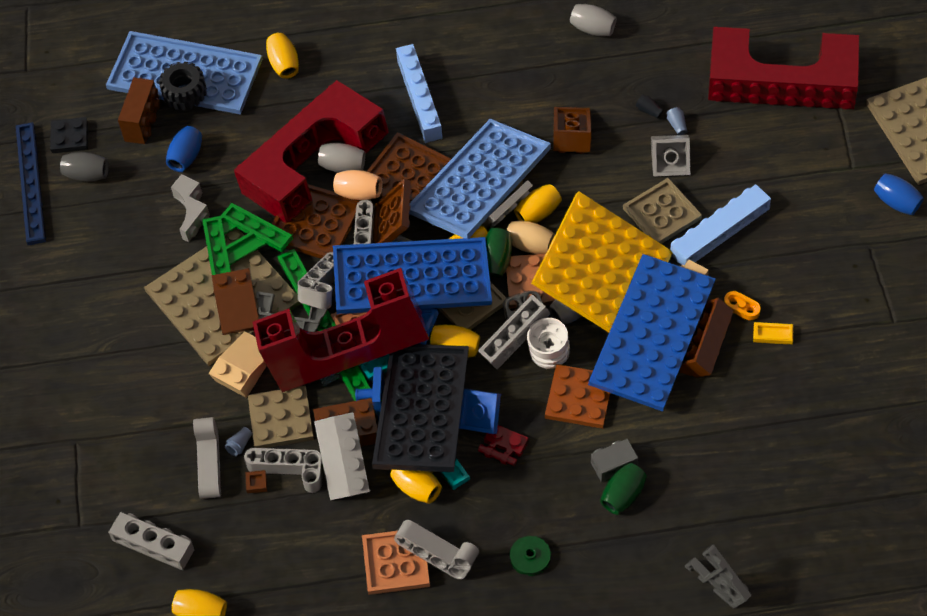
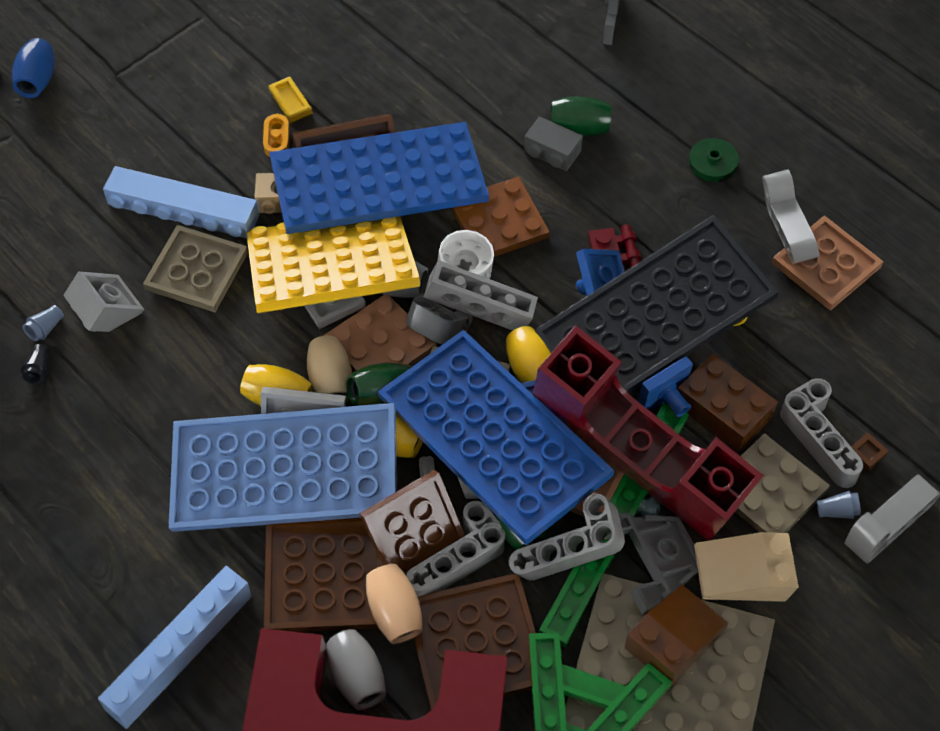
camera: 130 degrees left, 0 degrees up
light grey slope [314,412,370,500] -> none
reddish brown slope [553,107,591,153] -> none

